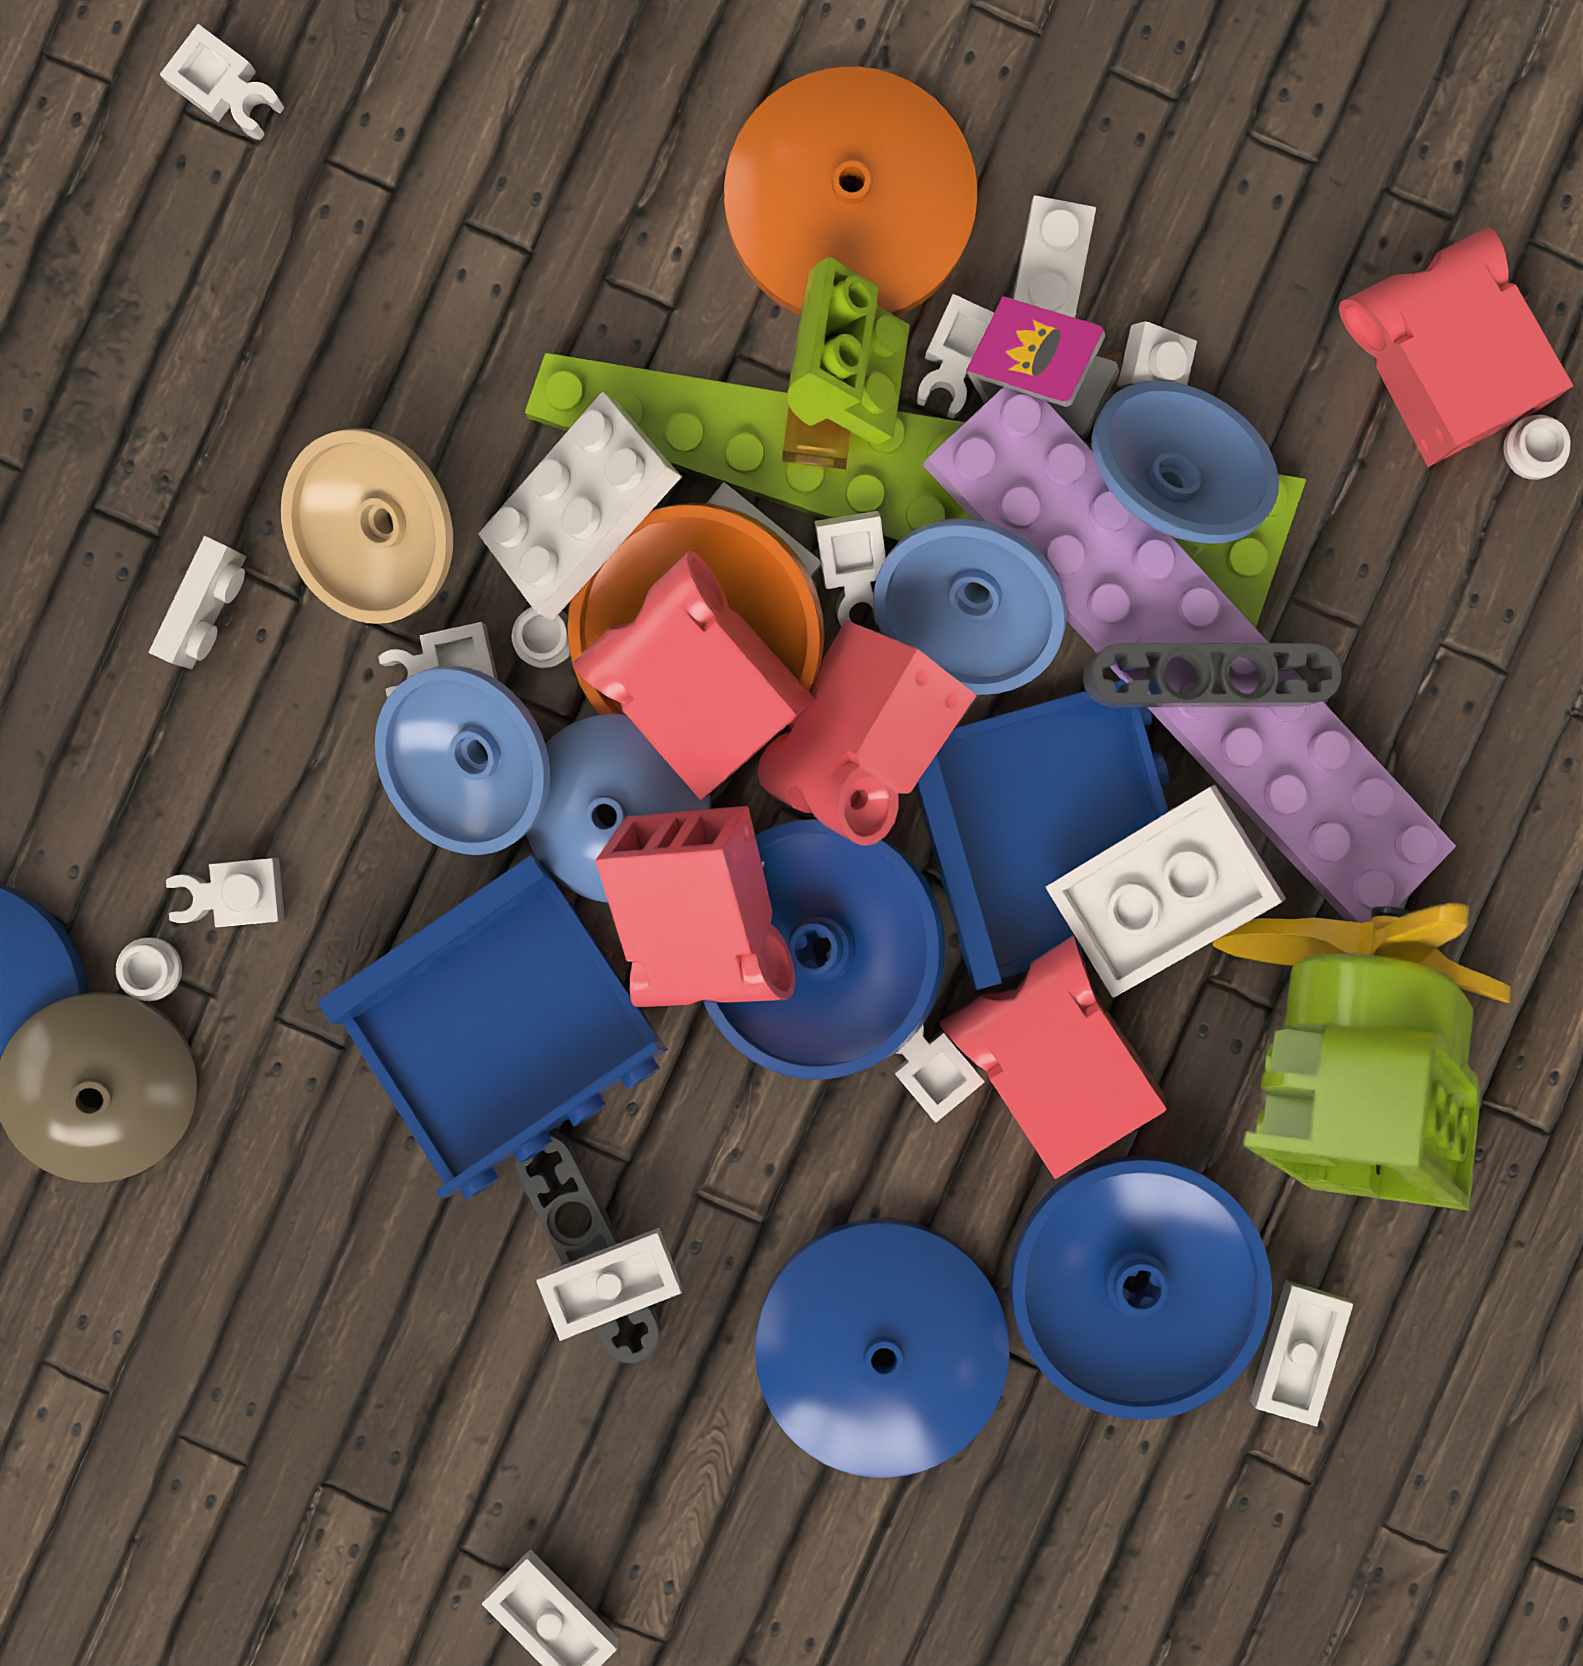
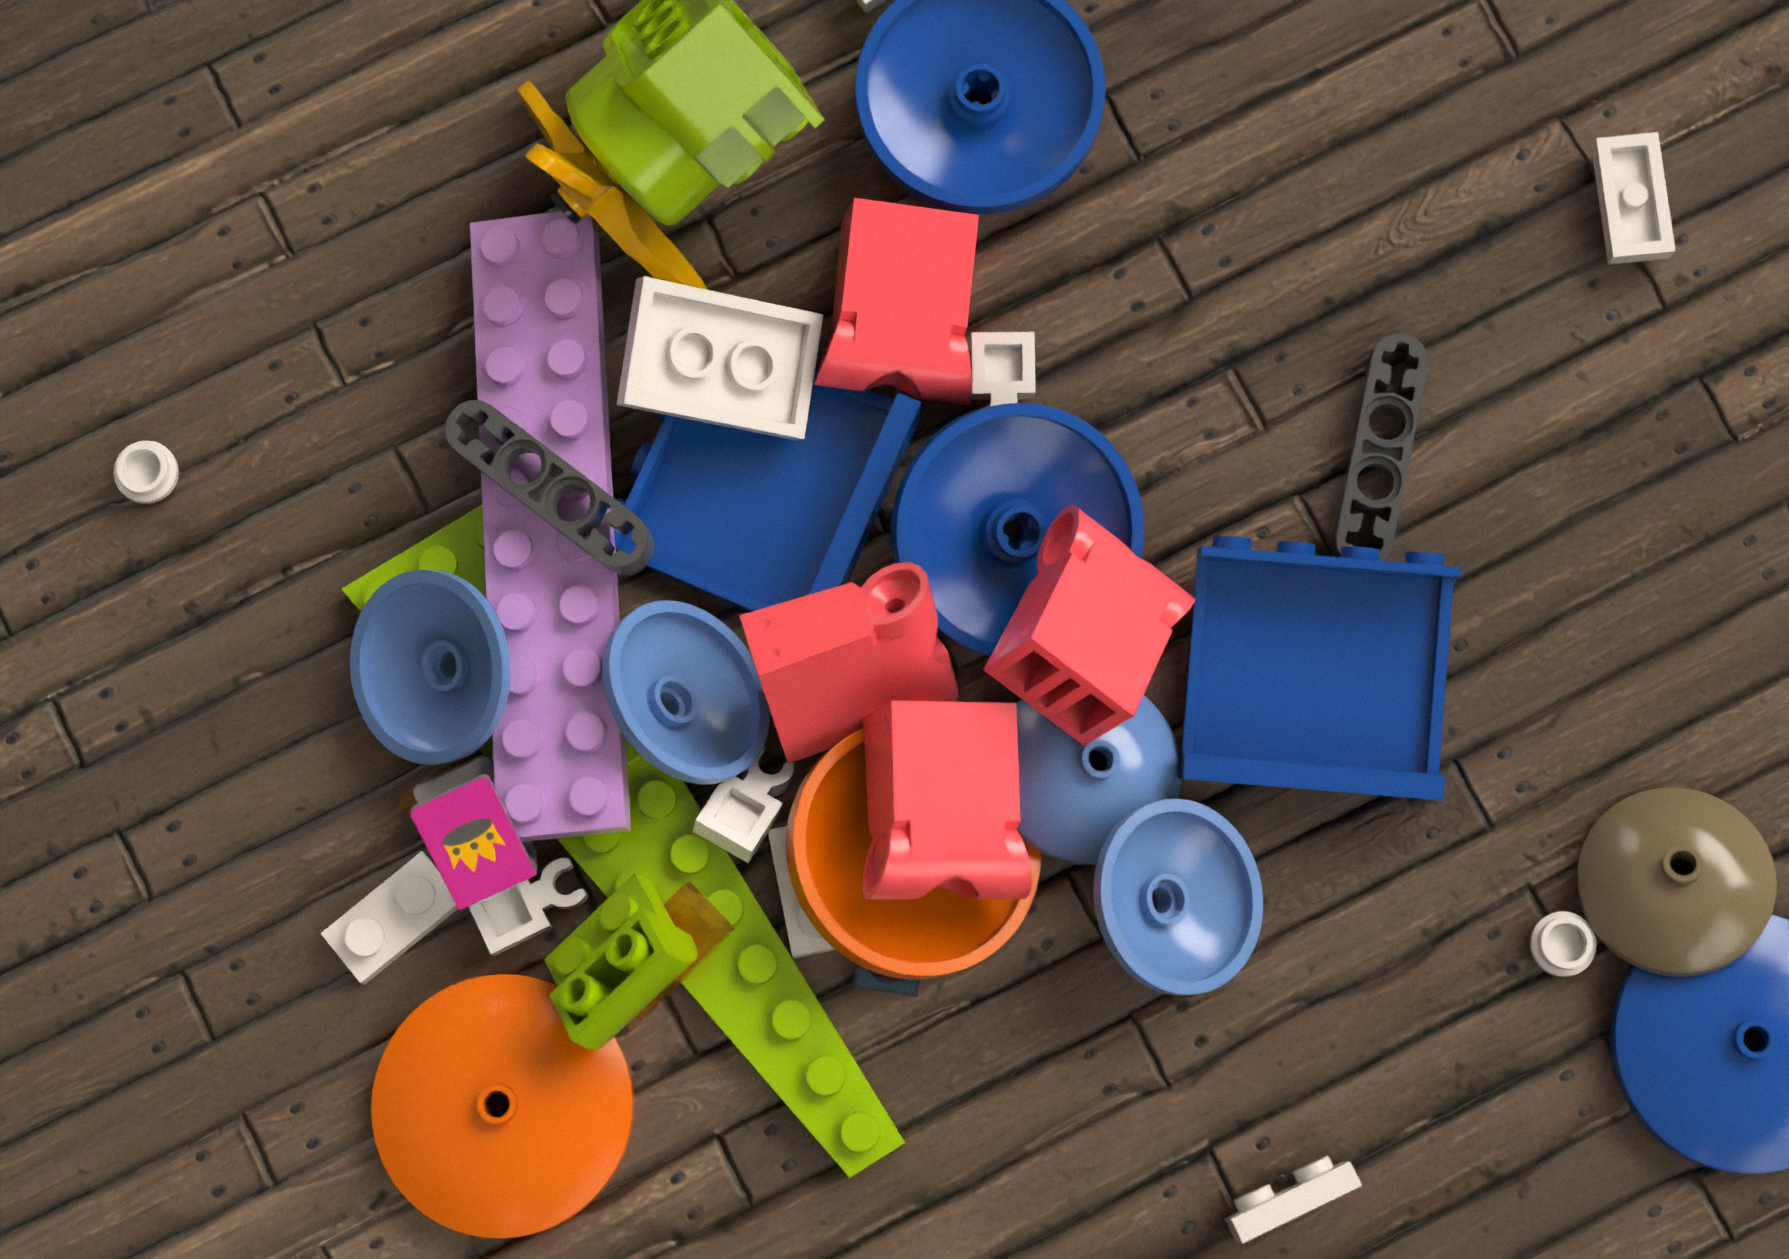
camera: 140 degrees left, 10 degrees down
white plate [166,858,285,928] -> none
tan dish [281,428,453,624] -> none
white plate [378,622,498,697] -> none
white plate [478,391,681,621] -> none
white plate [512,607,570,669] -> none
white plate [536,1228,683,1341] -> none
blue dish [755,1218,1009,1478] -> none
white plate [1117,321,1197,389] -> none
coral piece [1339,227,1573,467] -> none

